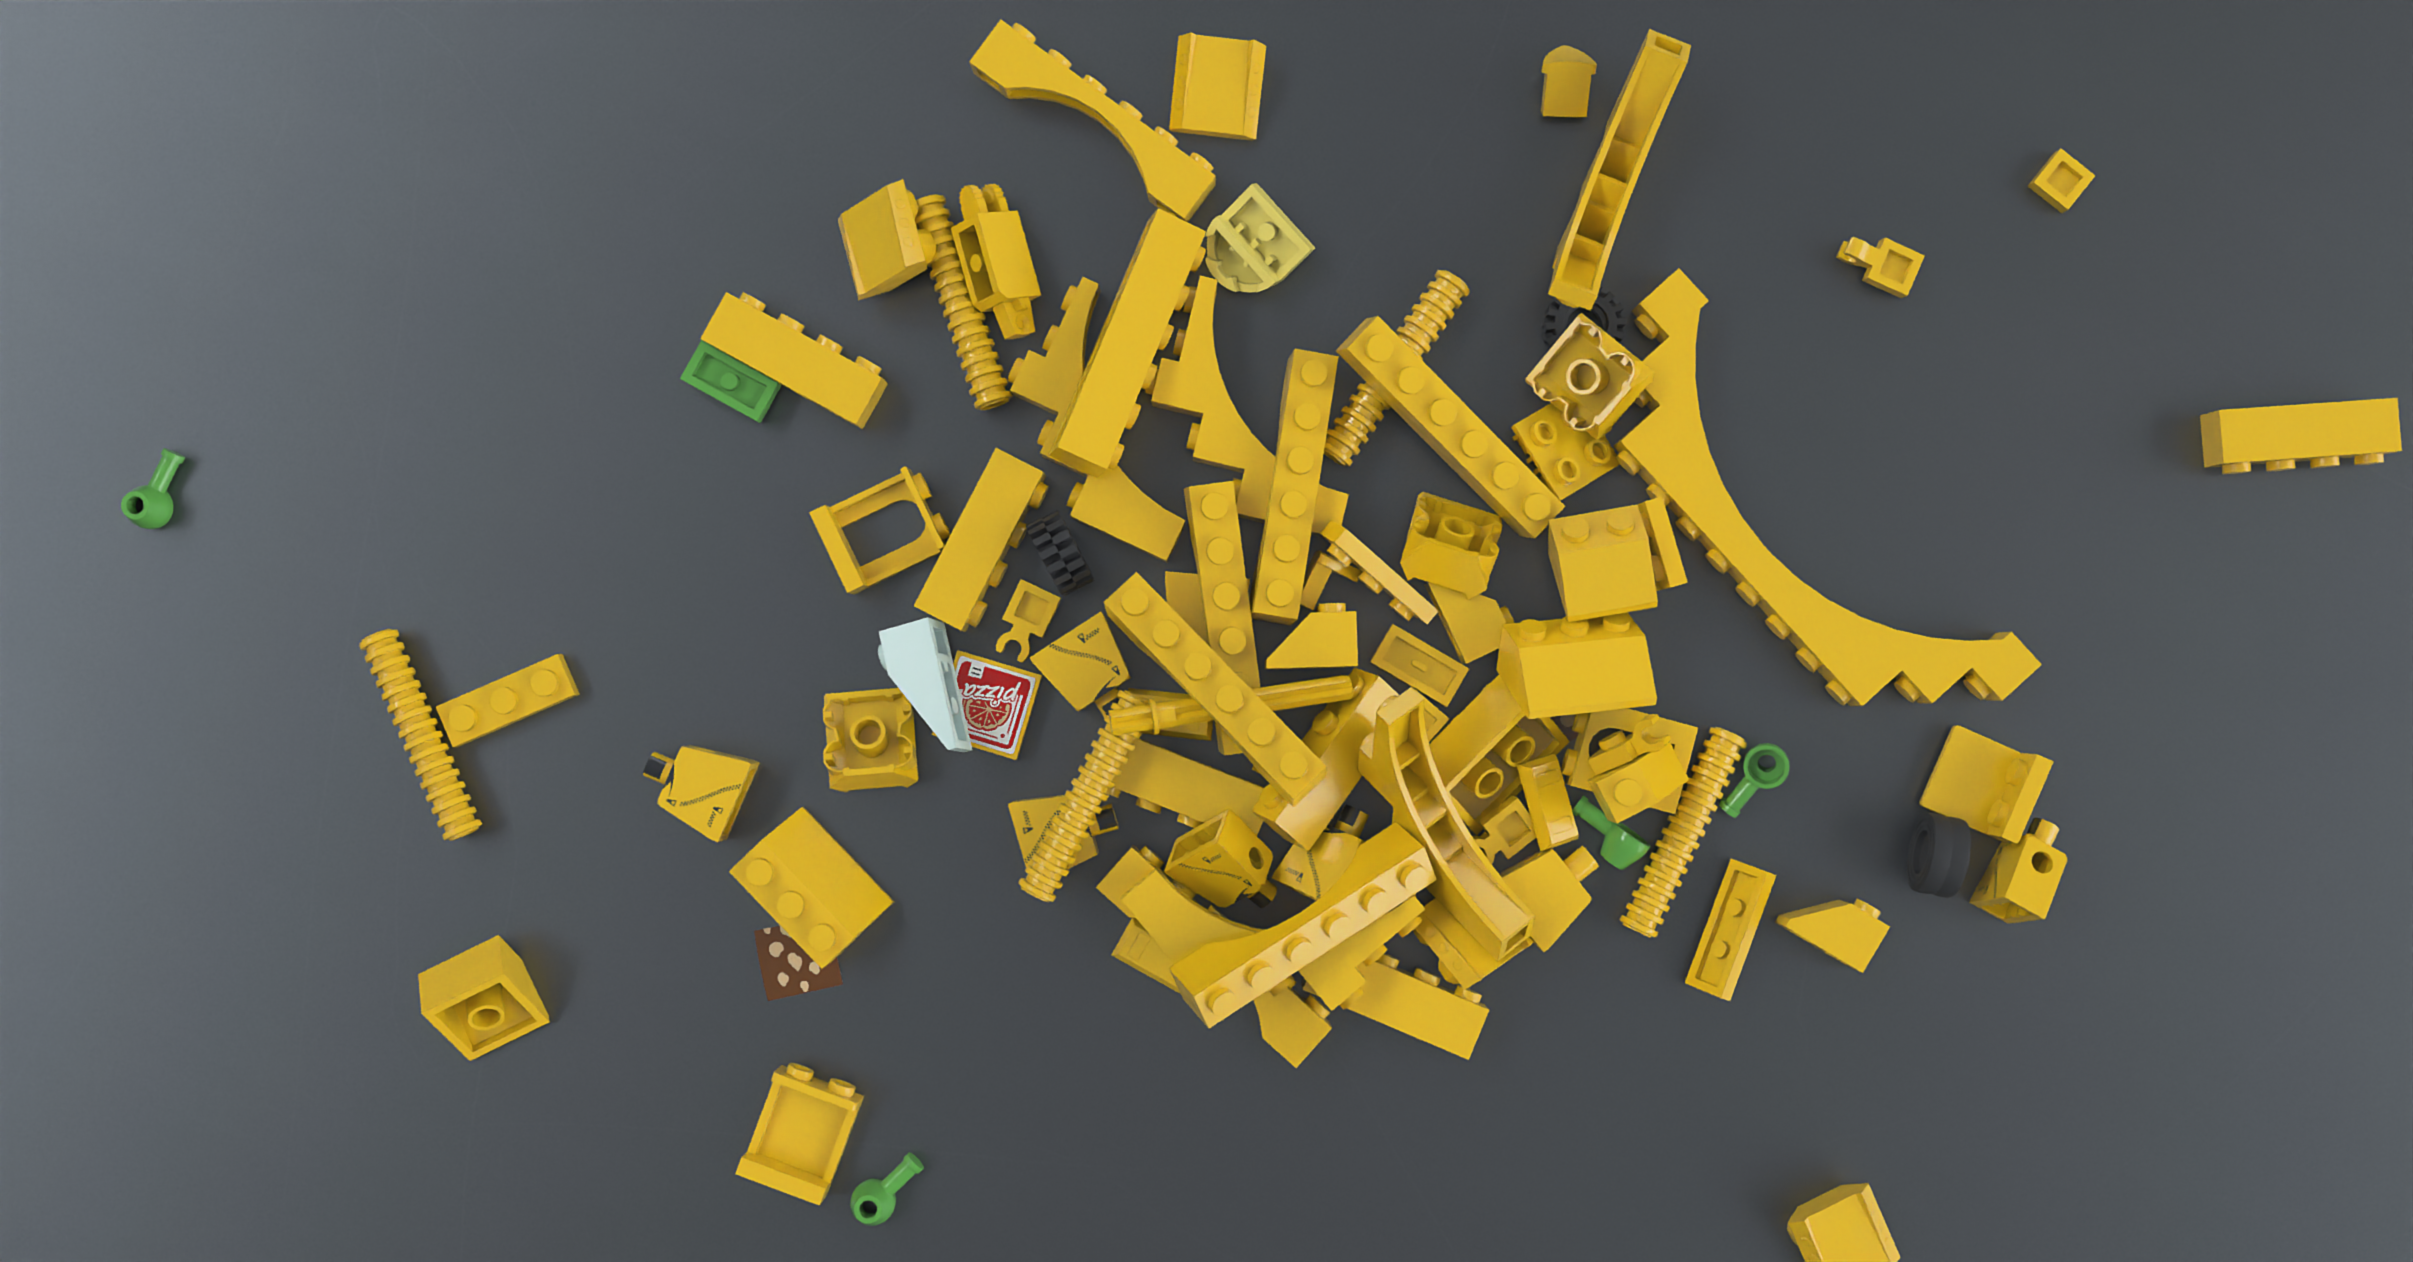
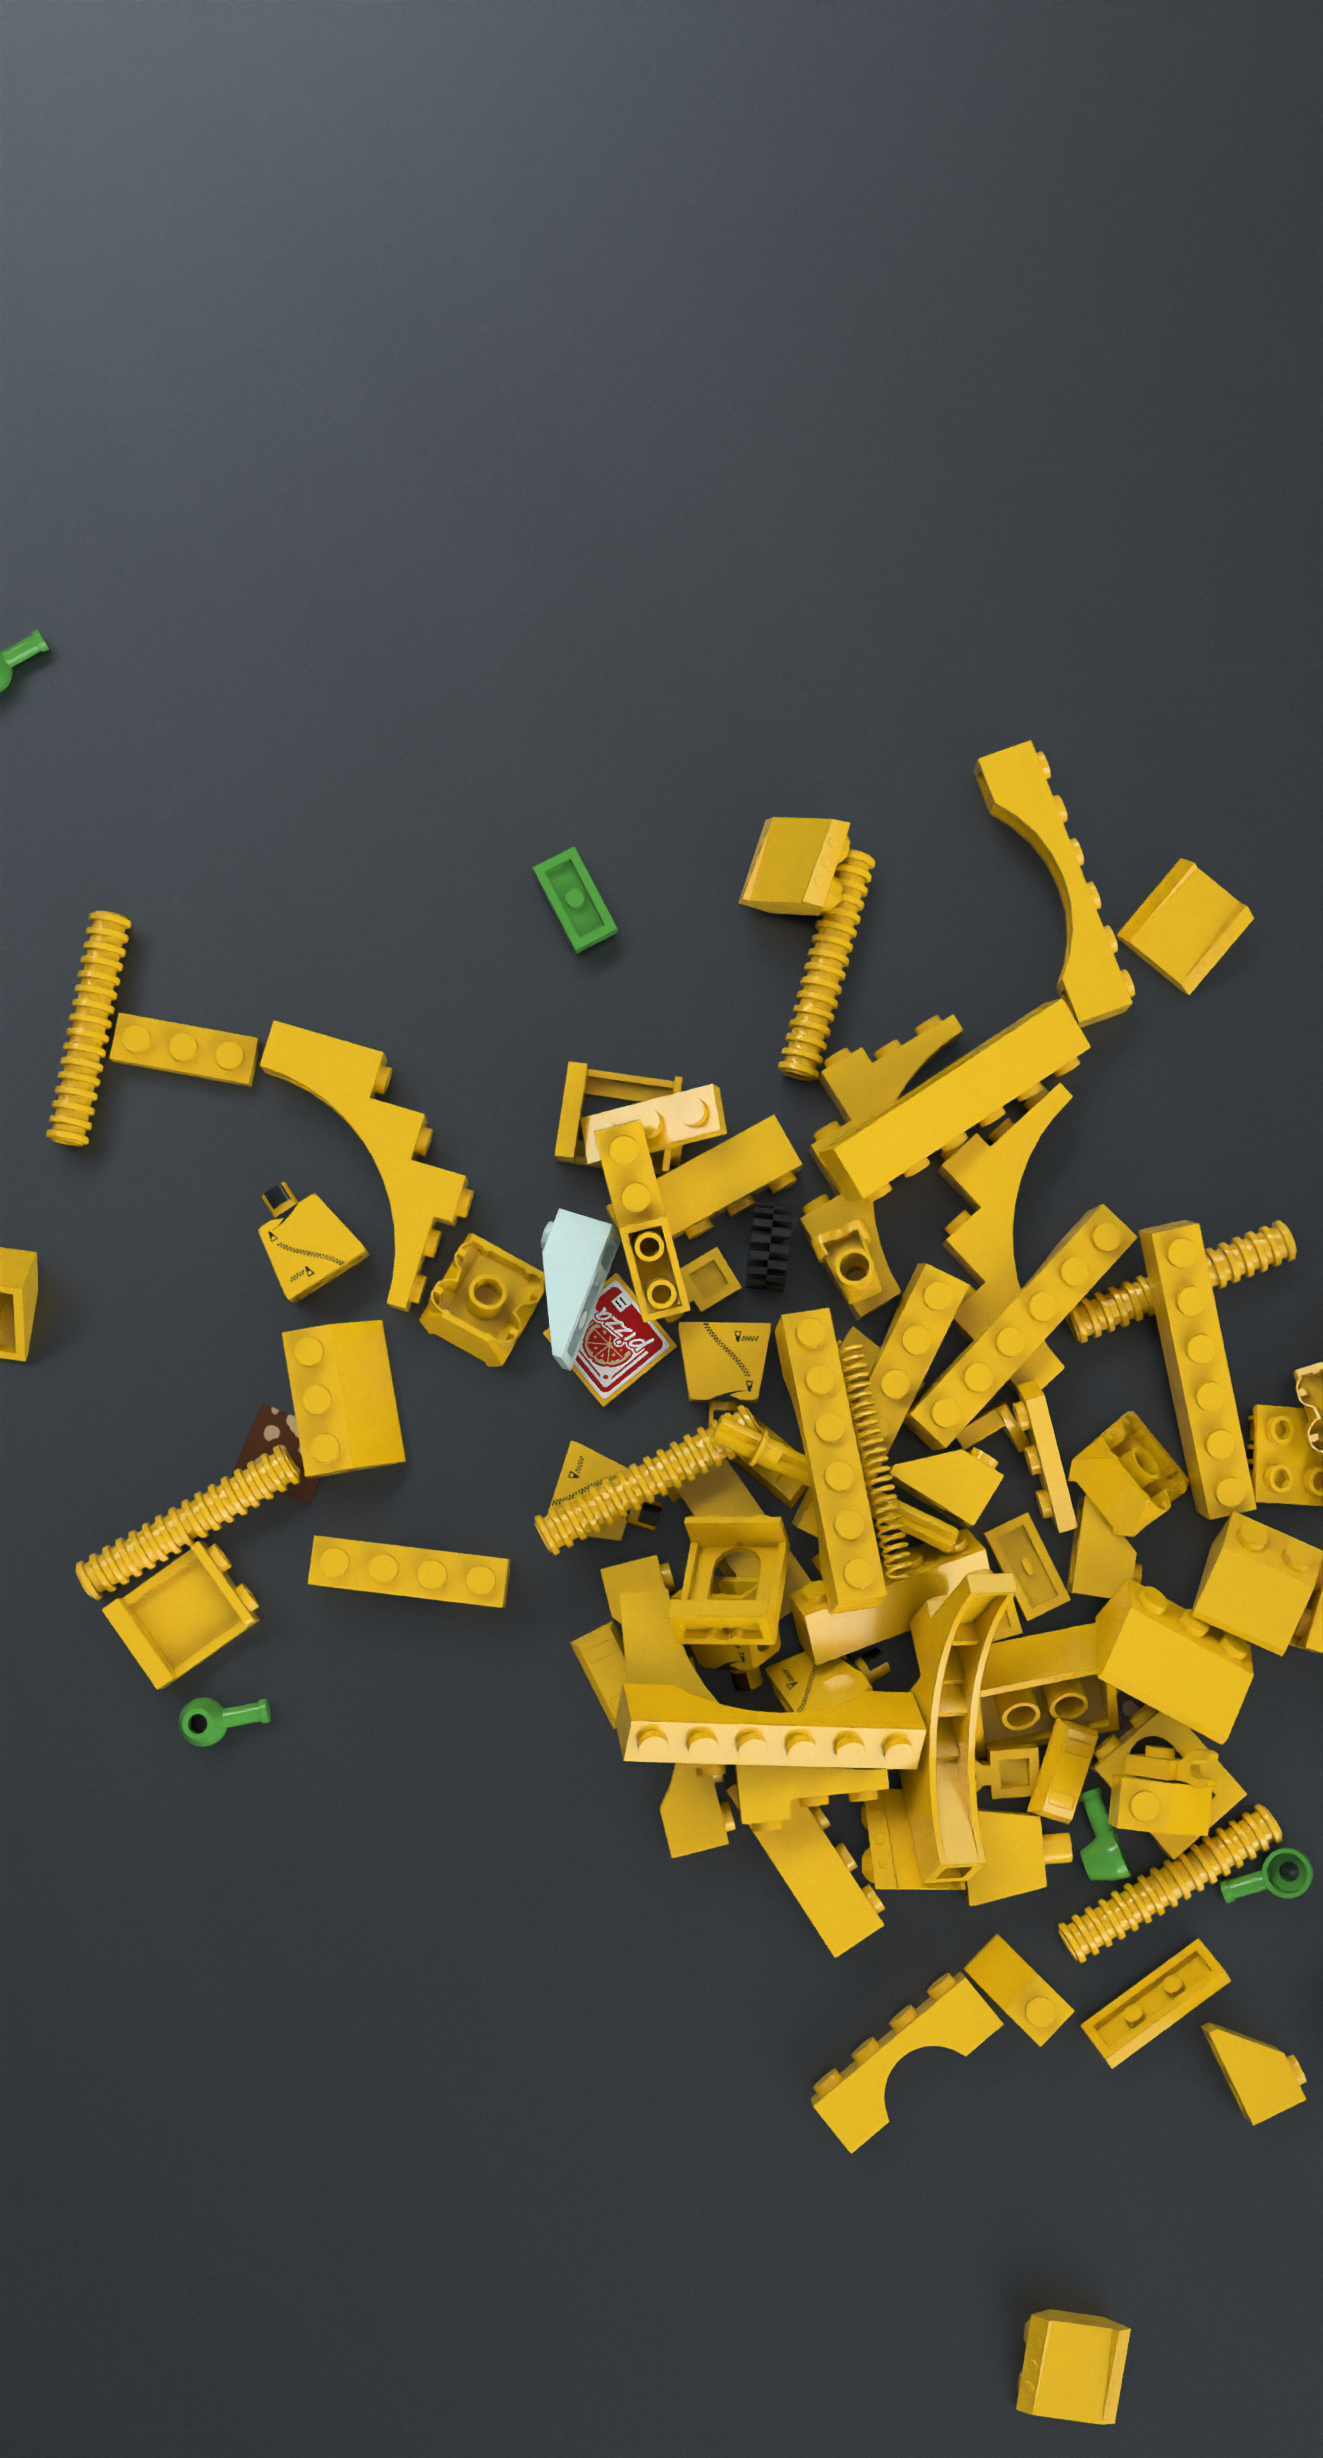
camera: 30 degrees right, 5 degrees down
yellow brick [700,292,888,429] -> none
yellow hinge [951,184,1041,339] -> none
light yellow slope [1205,183,1315,293] -> none
none -> yellow piece [75,1445,300,1600]
none -> yellow arch [260,1020,474,1313]
none -> yellow arch [308,1535,511,1608]
none -> yellow plate [580,1084,727,1167]
none -> yellow slope [593,1119,691,1323]
none -> yellow panel [667,1514,791,1645]
none -> yellow plate [810,1219,882,1304]
none -> yellow arch [810,1971,1004,2154]
none -> yellow piece [836,1339,913,1579]
none -> yellow slope [963,1933,1075,2047]

